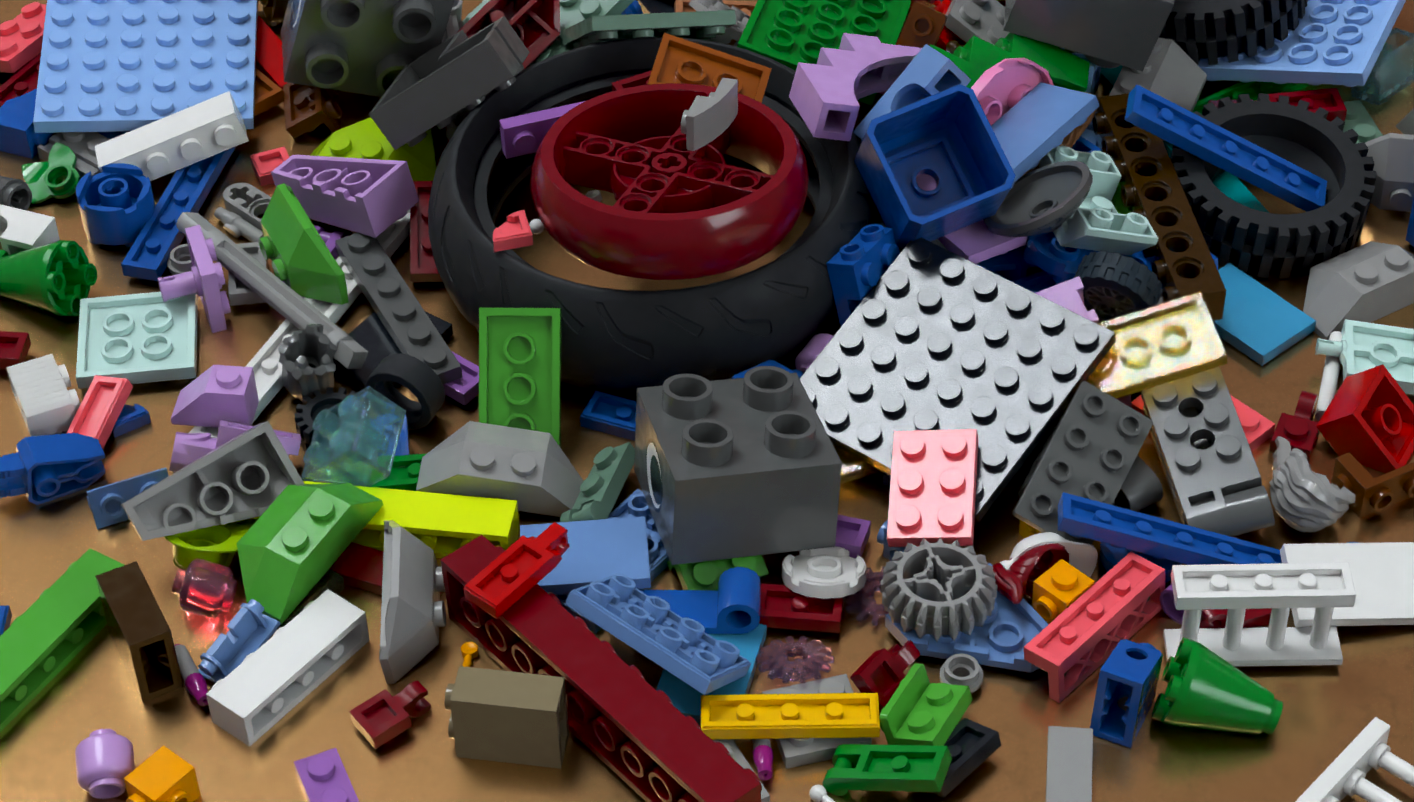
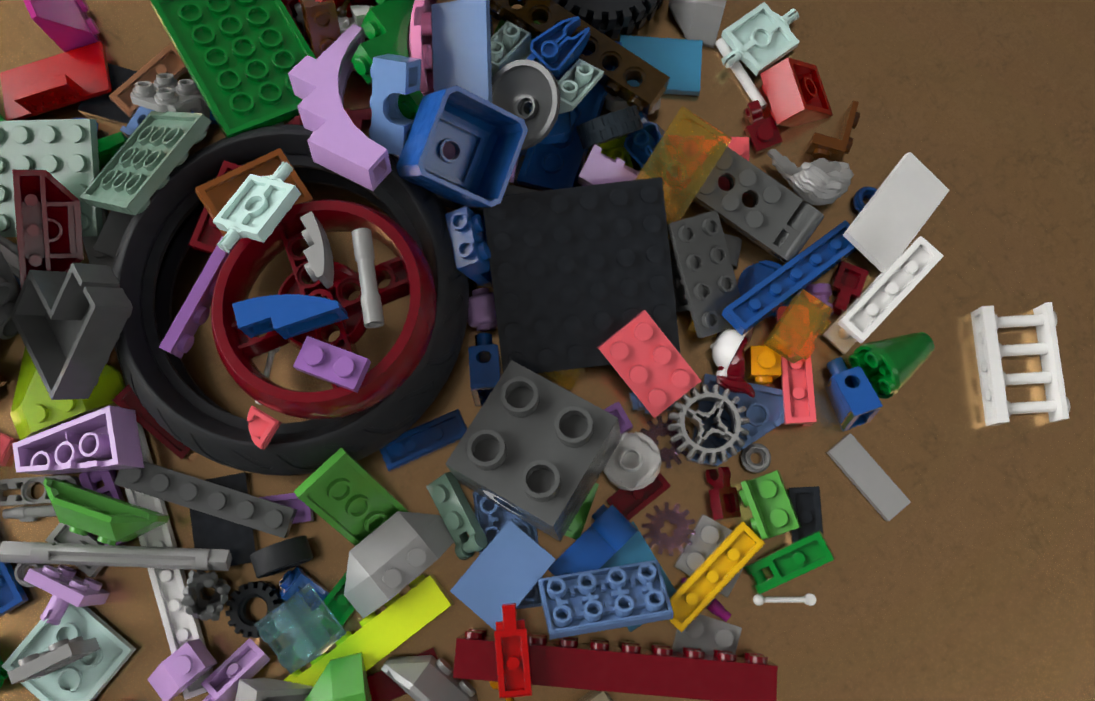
camera: 45 degrees left, 35 degrees up
none -> light grey plate [7,636,100,684]
none -> light aqua plate [213,161,301,253]
none -> blue slope [232,294,349,339]
none -> medium lavender plate [293,336,371,393]
none -> light grey piece [351,228,385,328]
none -> blue hinge [526,16,590,80]
none -> clear yellow brick [764,289,834,364]

